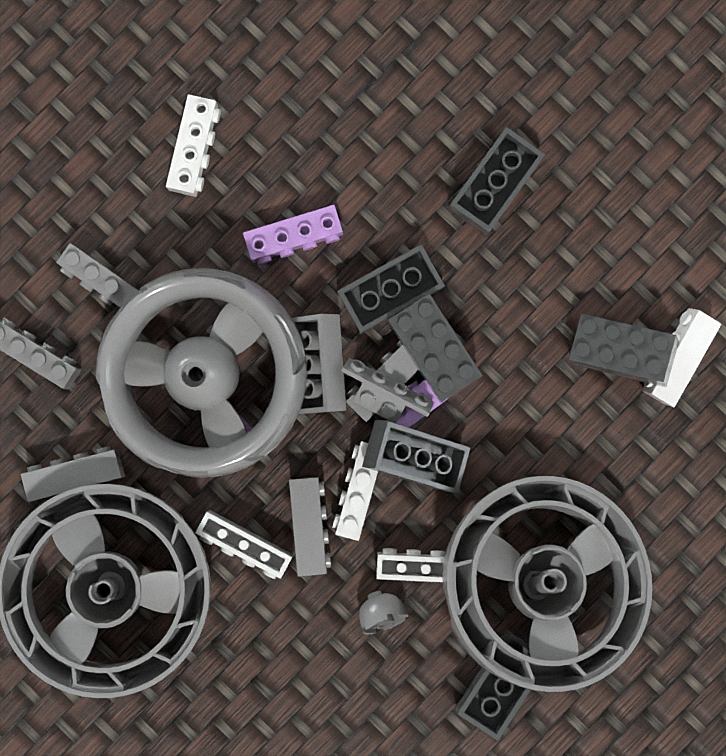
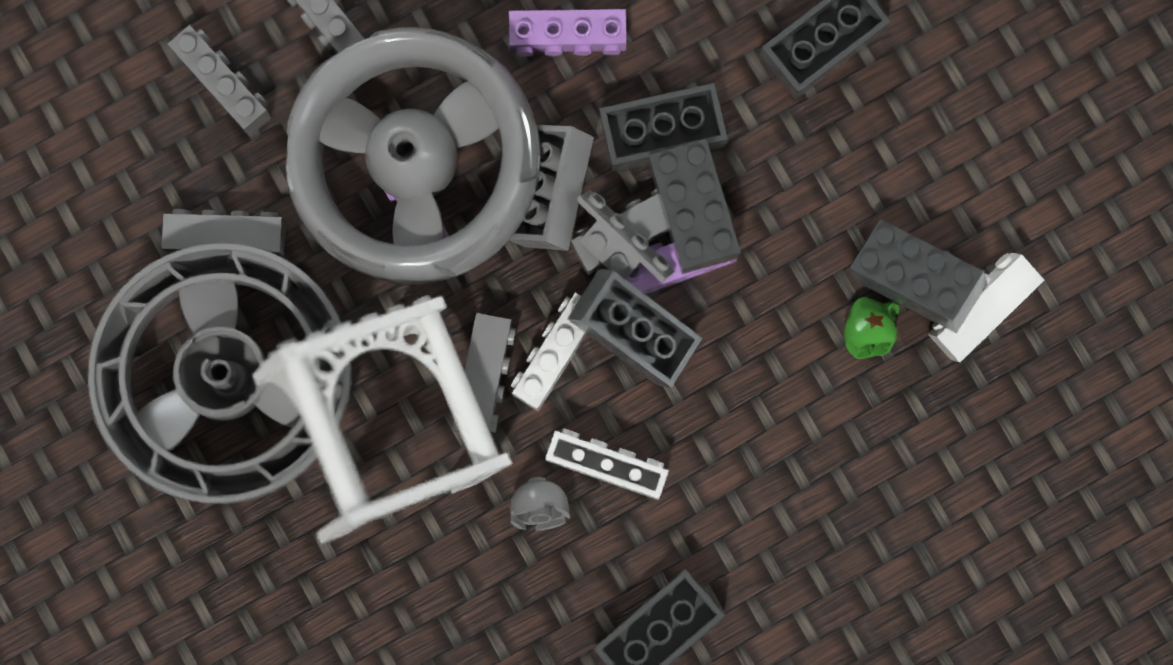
camera: 20 degrees right, 5 degrees down
white brick [195,510,293,579] -> none
light grey wheel [442,476,652,692] -> none
none -> white arch [252,296,512,544]
none -> bright green piece [844,297,899,359]

